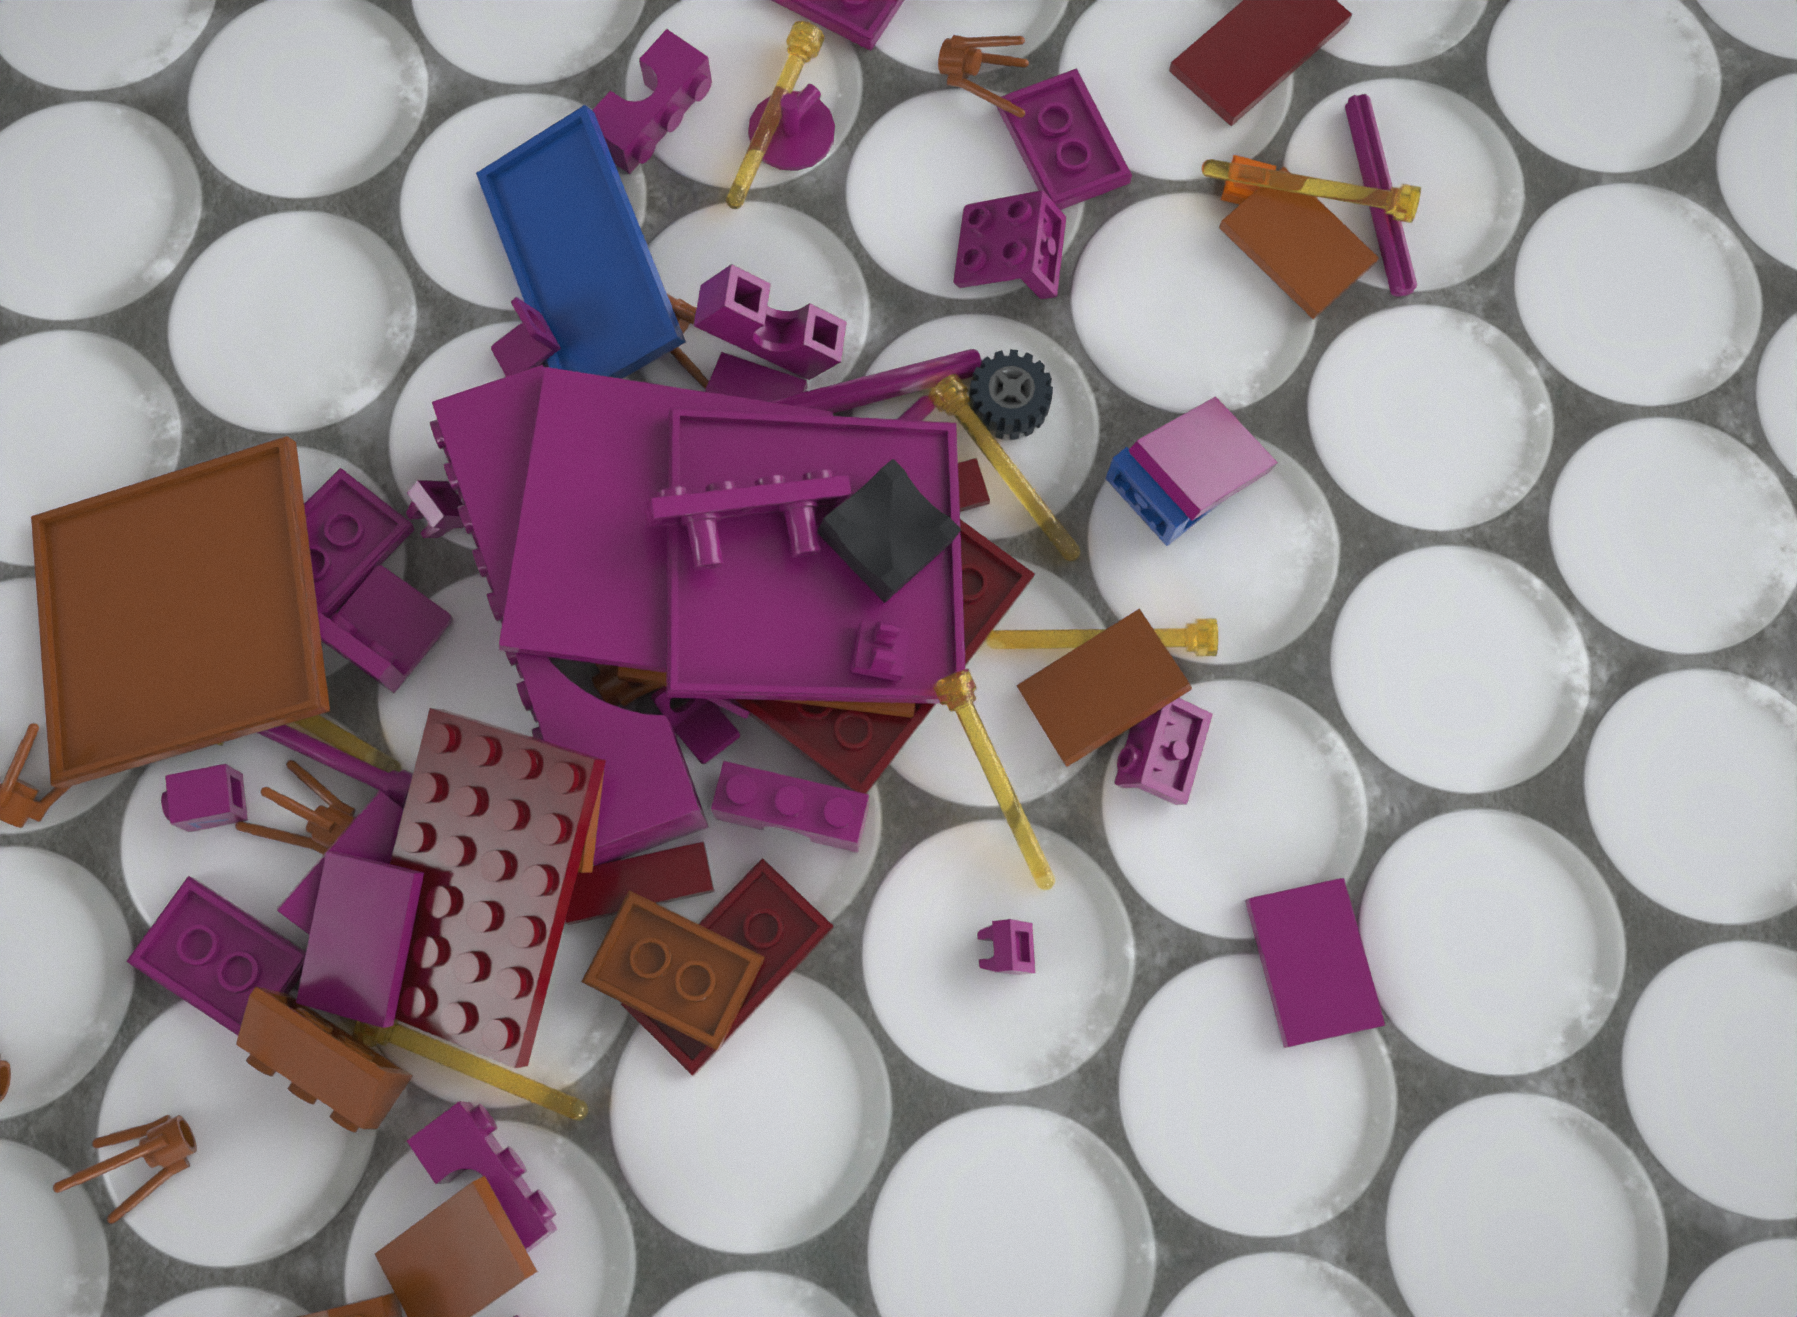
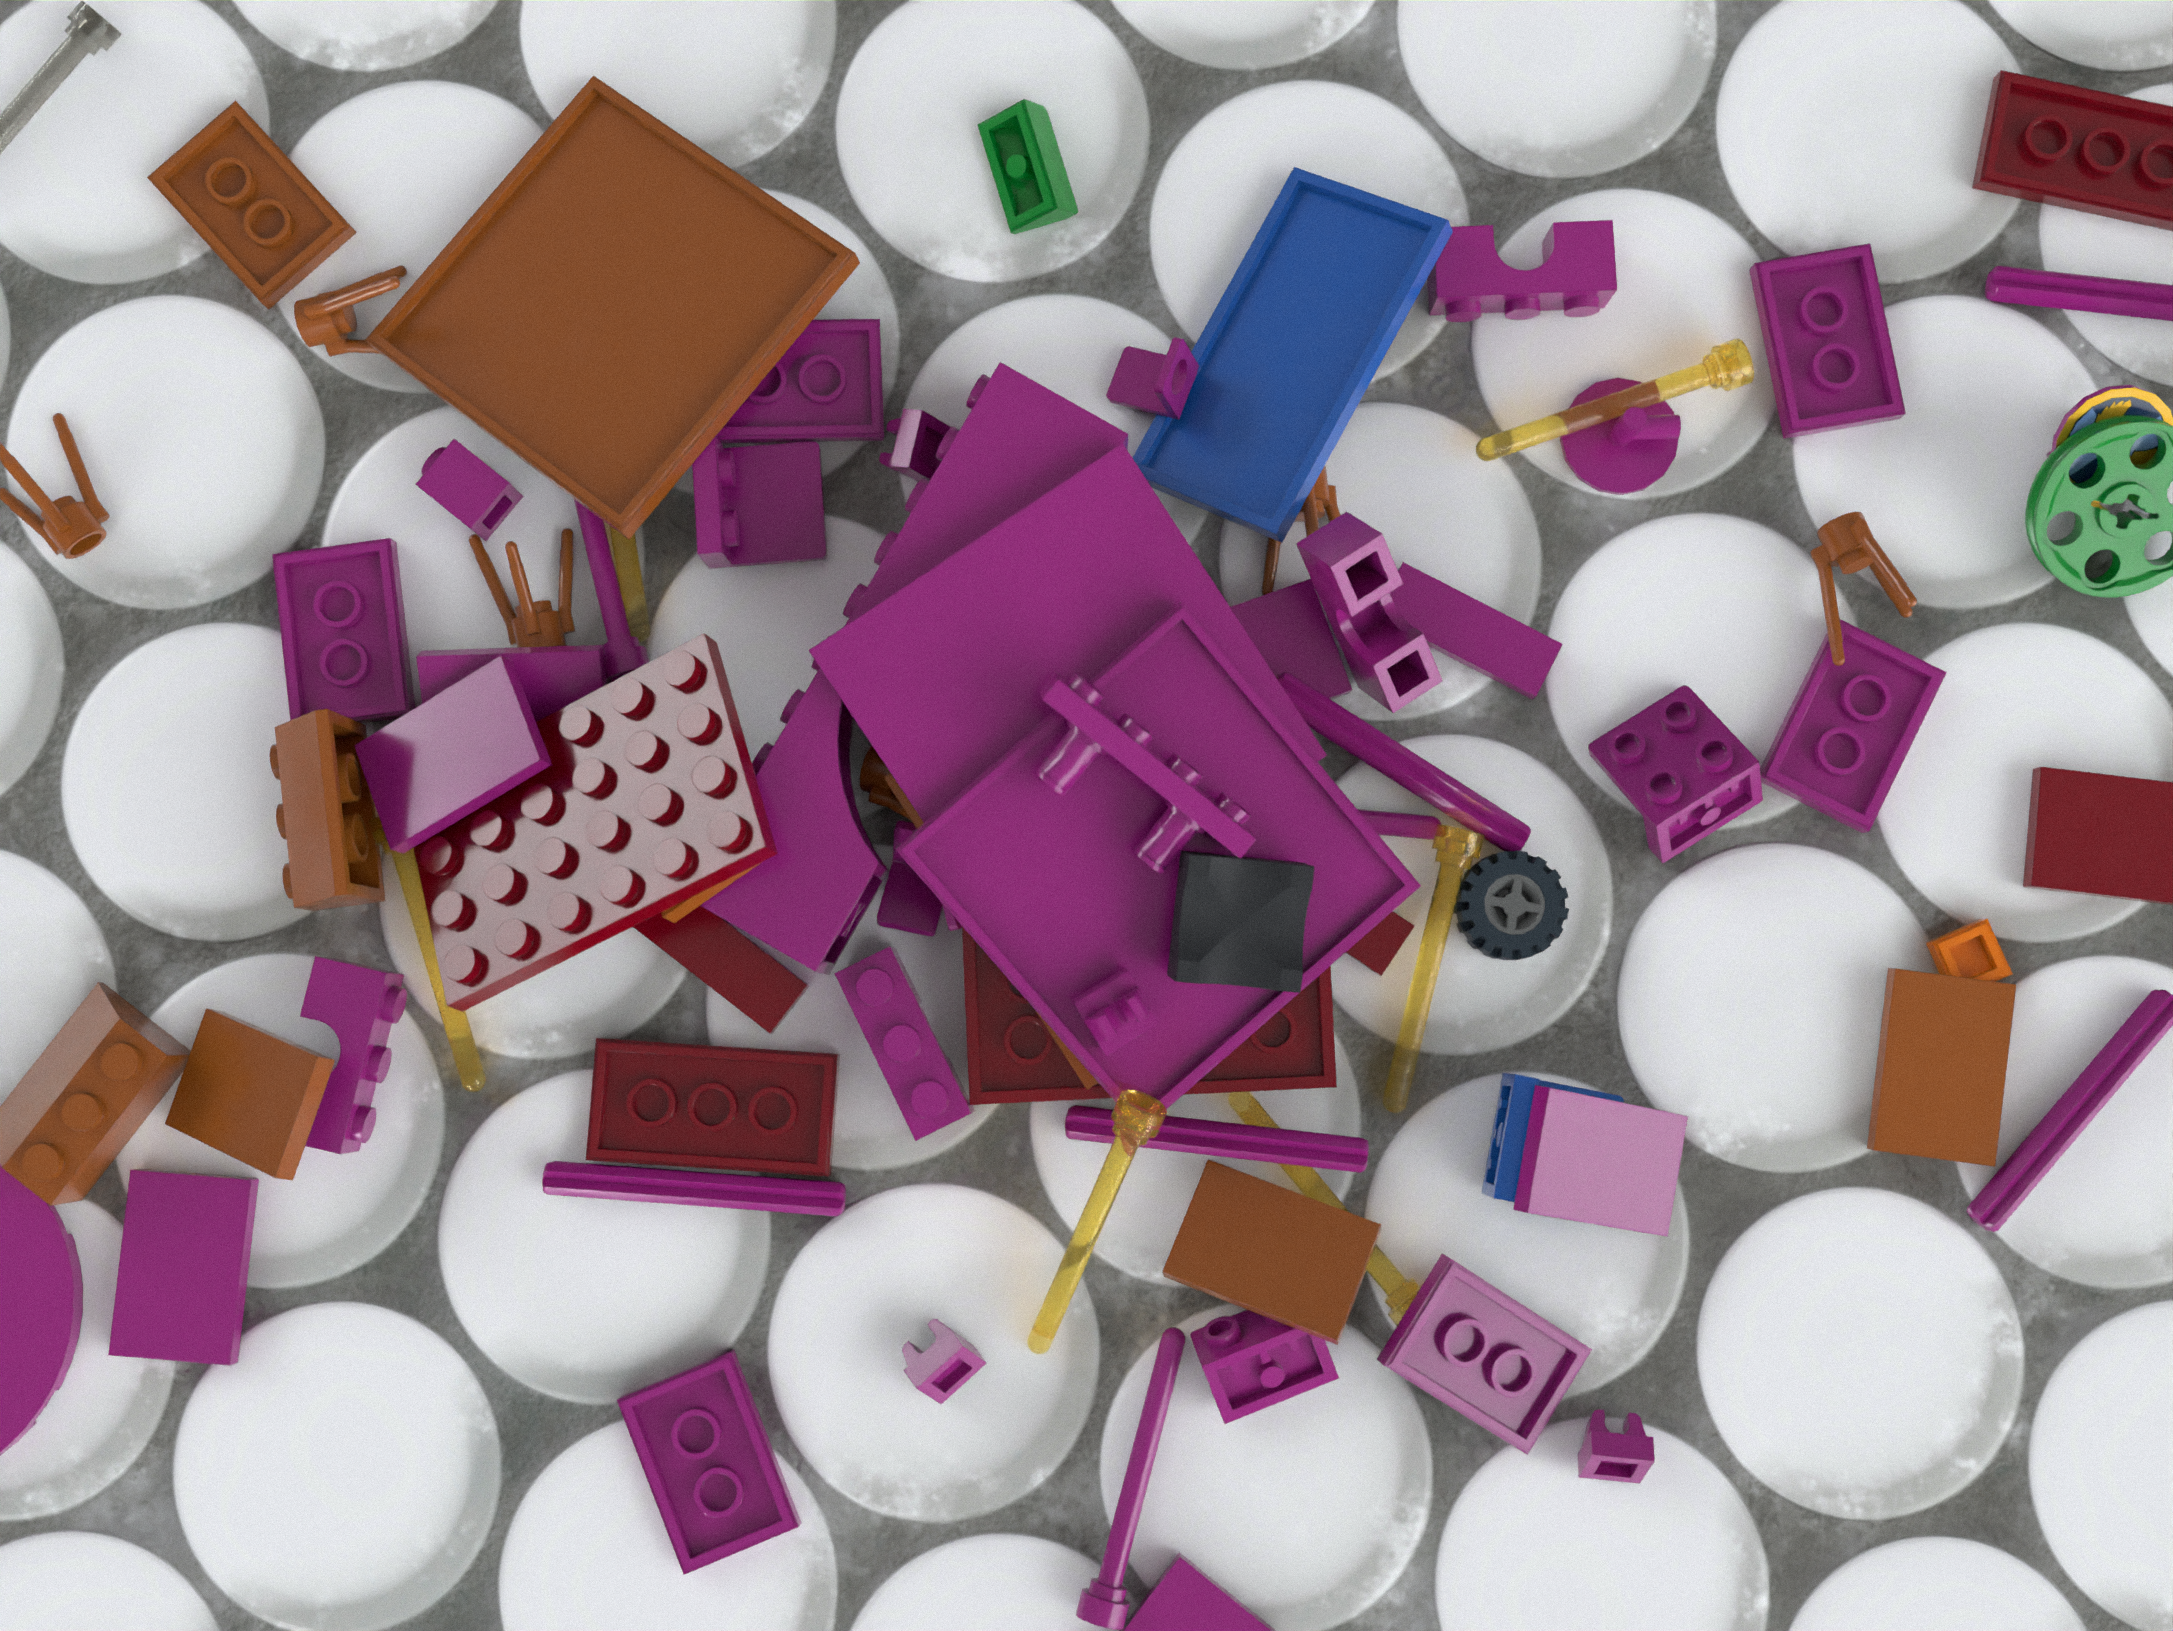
camera: 55 degrees right, 10 degrees up
dark orange plant [53,1114,197,1224] -> none
dark orange tile [581,890,765,1051] -> none
clear yellow piece [1201,159,1421,223] -> none
none -> magenta axle [542,1161,846,1216]
none -> magenta tile [617,1350,801,1575]
none -> green slope [977,99,1078,234]
none -> magenta axle [1065,1105,1369,1173]
none -> magenta piece [1075,1327,1186,1630]
none -> tile [1377,1253,1592,1455]
none -> magenta tile [1389,562,1563,700]
none -> magenta tile [1578,1409,1655,1484]

